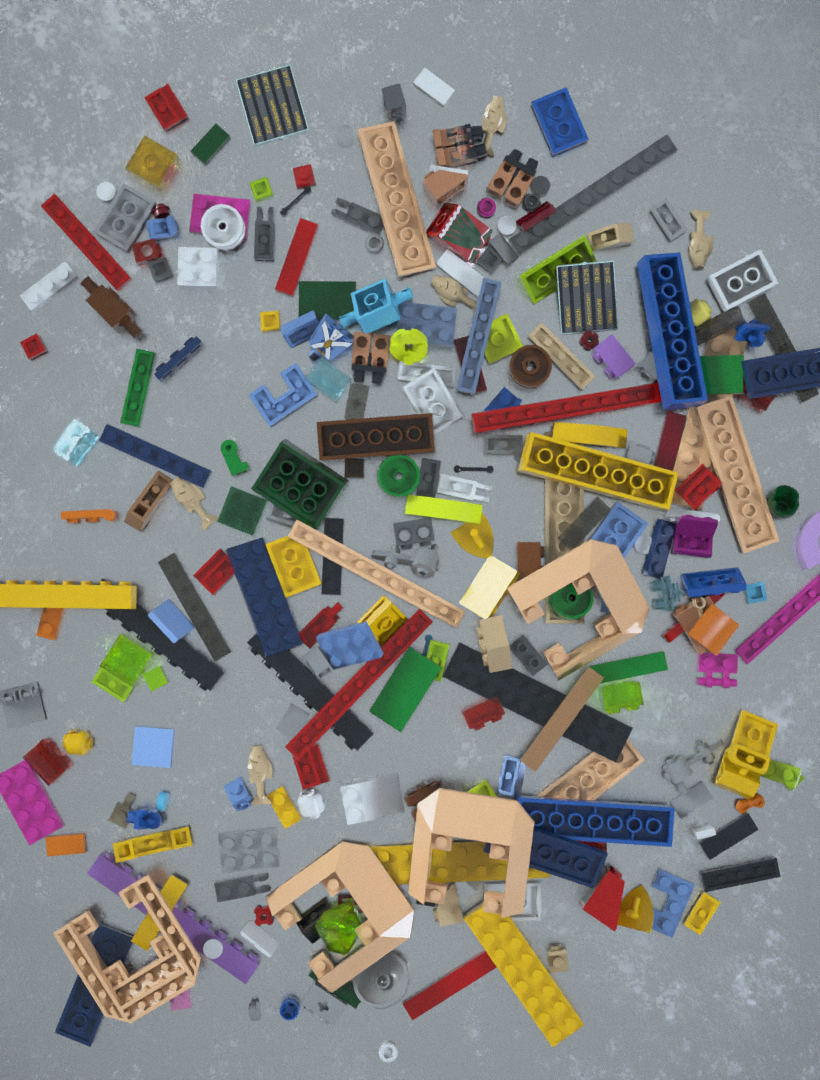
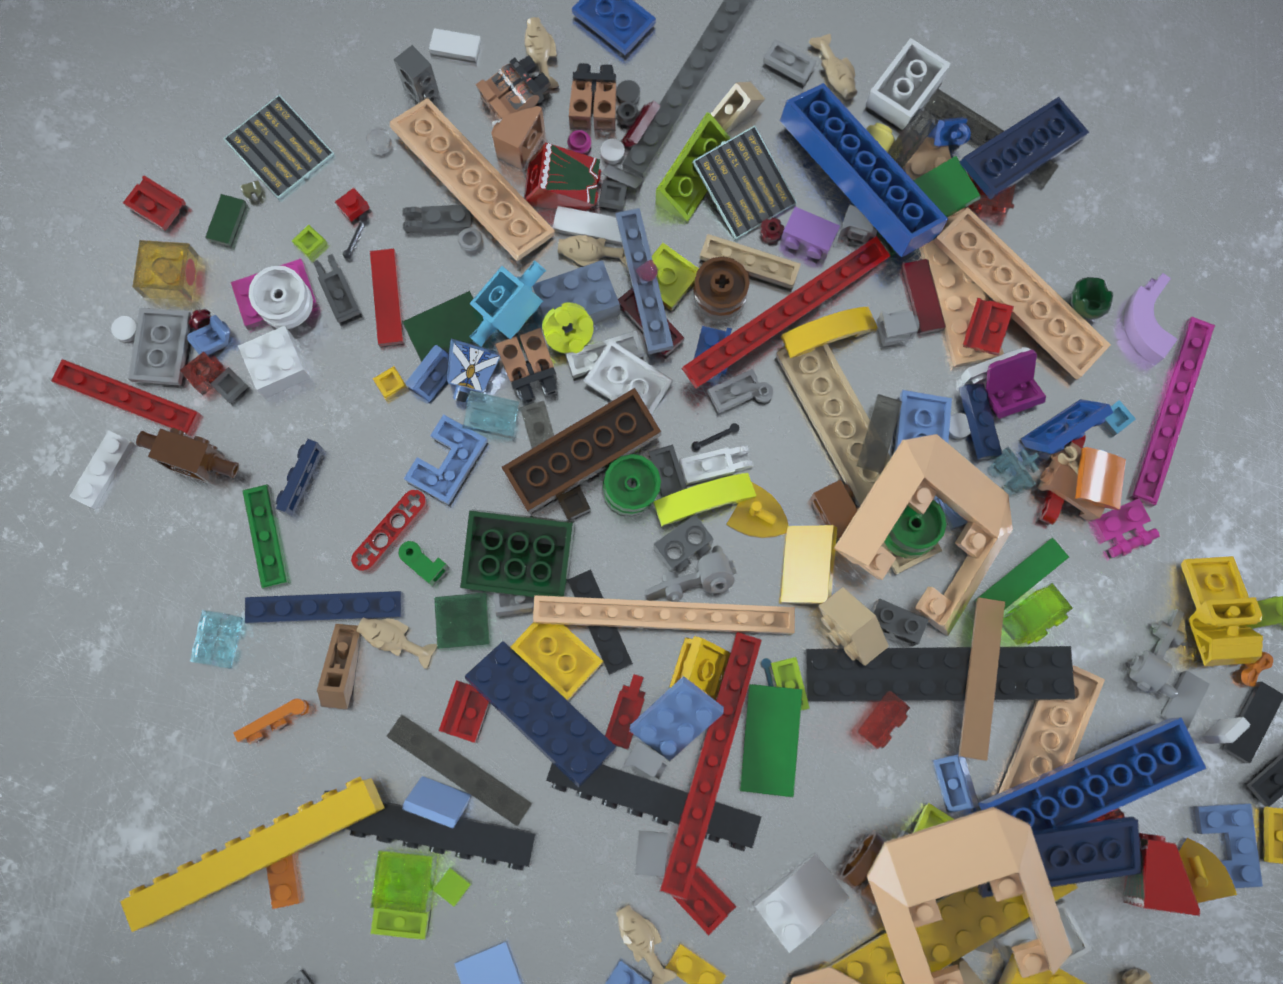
camera: 30 degrees left, 10 degrees down
red plate [20,333,47,360] -> none
white head [297,789,325,819] -> none
yellow brick [518,432,678,511] -> none
none -> olive hinge [240,180,262,200]
none -> red beam [351,490,427,573]
none -> clear pink hinge [636,259,658,281]

